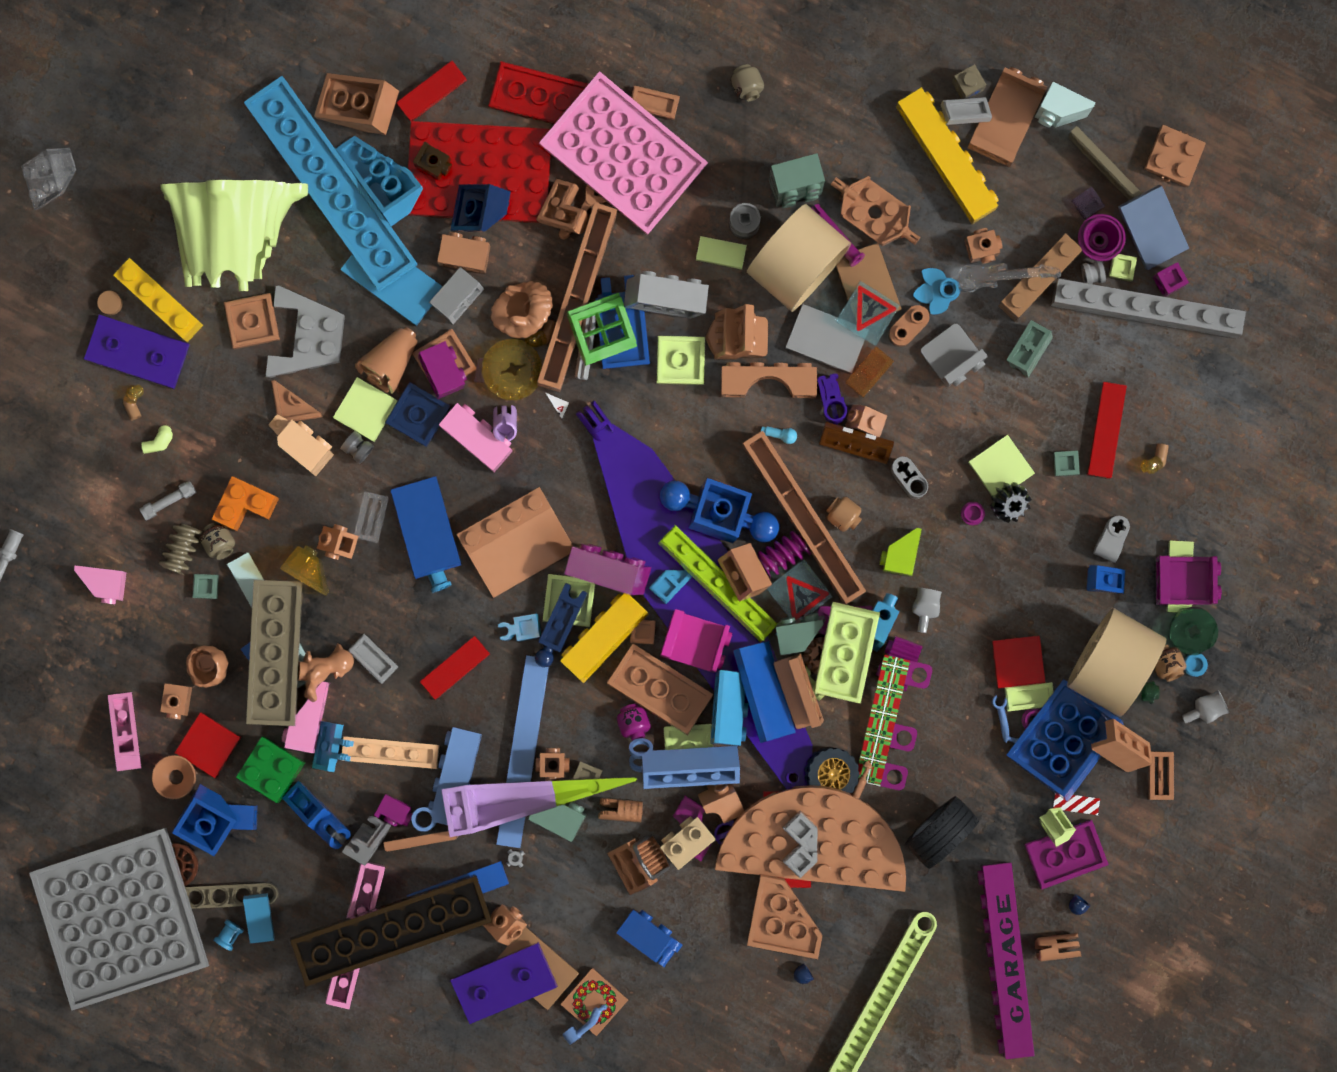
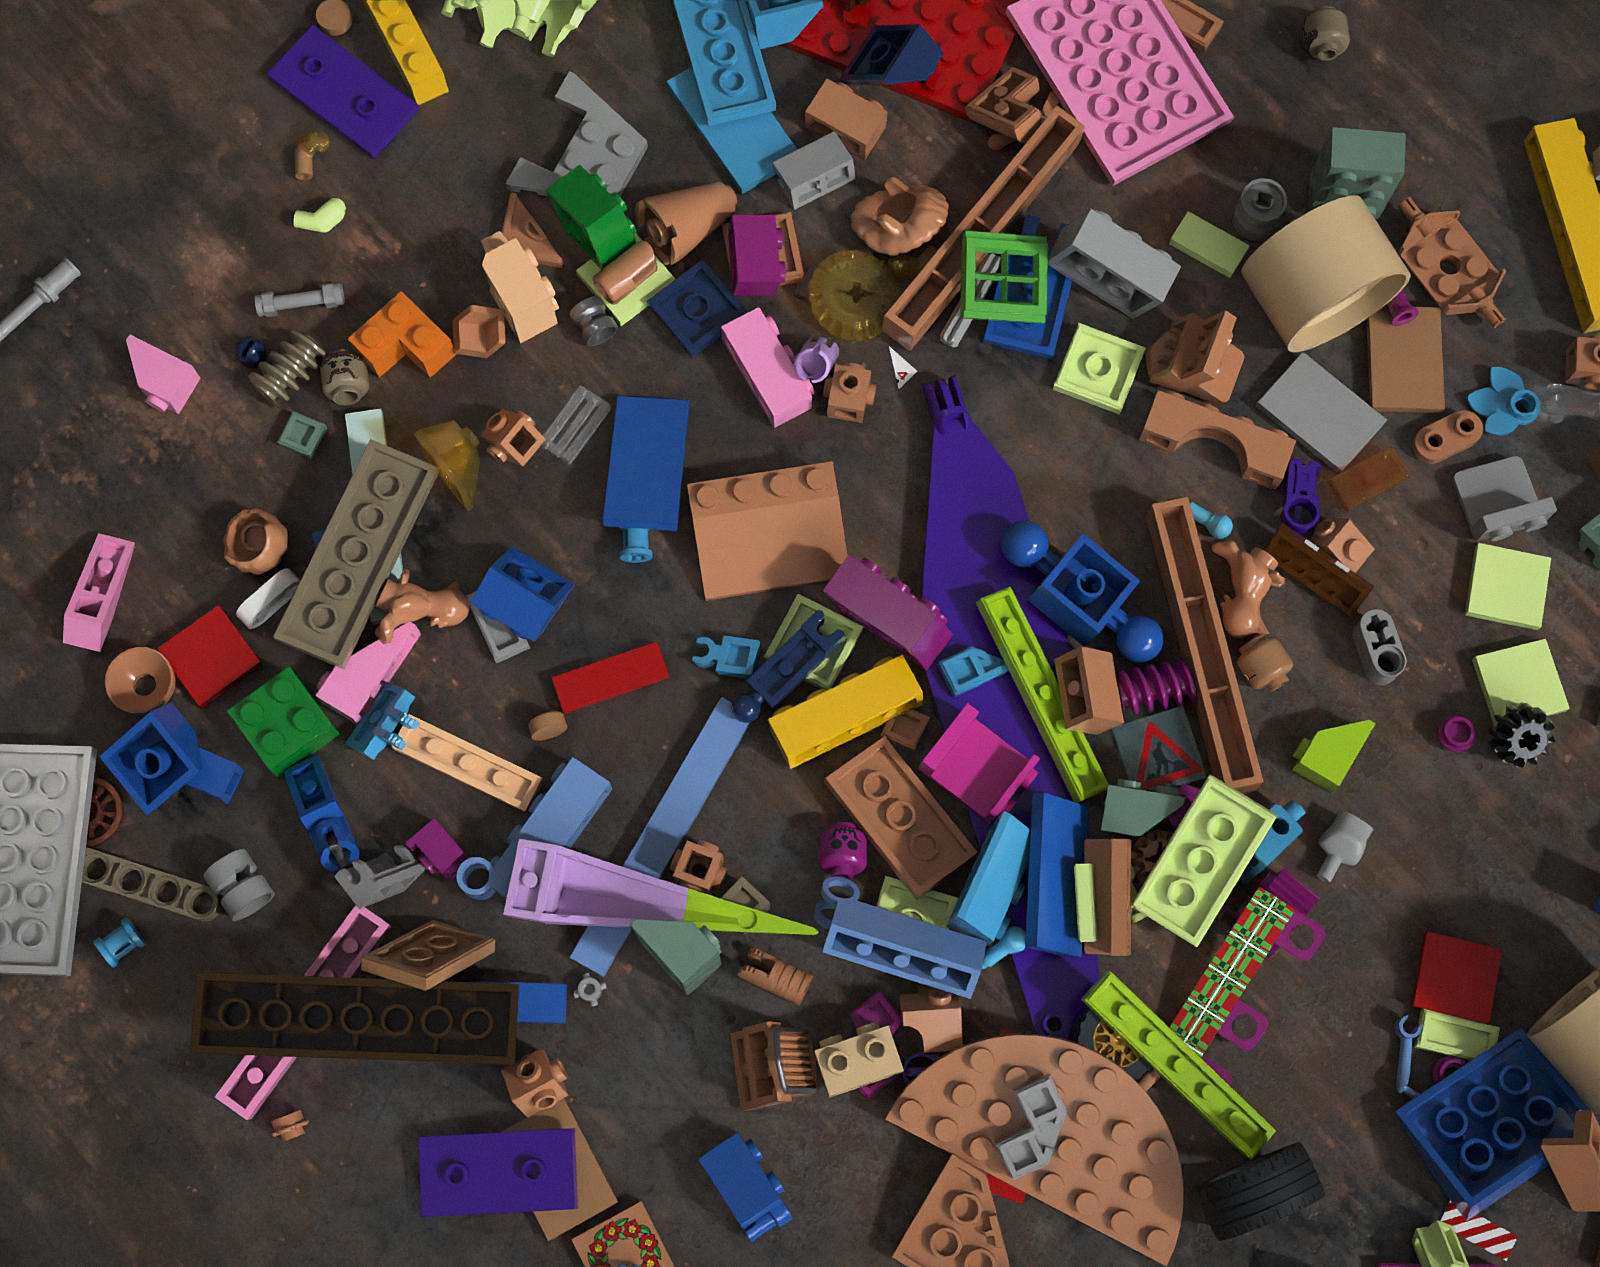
camera: 20 degrees right, 10 degrees down
nougat brick [160,684,192,720] -> none
nougat tile [224,293,280,349] -> none
dark azure tile [243,893,275,943] -> none
nougat tile [384,831,458,852] -> none
clear light blue piece [836,281,900,346] -> none
none -> light grey wheel [203,849,275,921]
none -> dark blue hinge [236,337,267,368]
none -> white beam [236,568,301,629]
none -> nougat plate [271,1110,309,1142]
none -> medium nougat tile [361,920,495,991]
none -> nougat panel [452,305,505,358]
none -> blue slope [470,546,575,642]
none -> medium nougat tile [528,711,567,741]
none -> green brick [546,165,637,270]
none -> nougat arm [593,241,658,305]
none -> nougat brick [823,363,877,423]
none -> medium azure piece [982,926,1026,969]
none -> yellowish green tile [1074,863,1098,942]
none -> lime tile [1081,971,1276,1160]
none -> nougat animal [1212,540,1285,639]
none -> yellowish green tile [1465,543,1551,630]

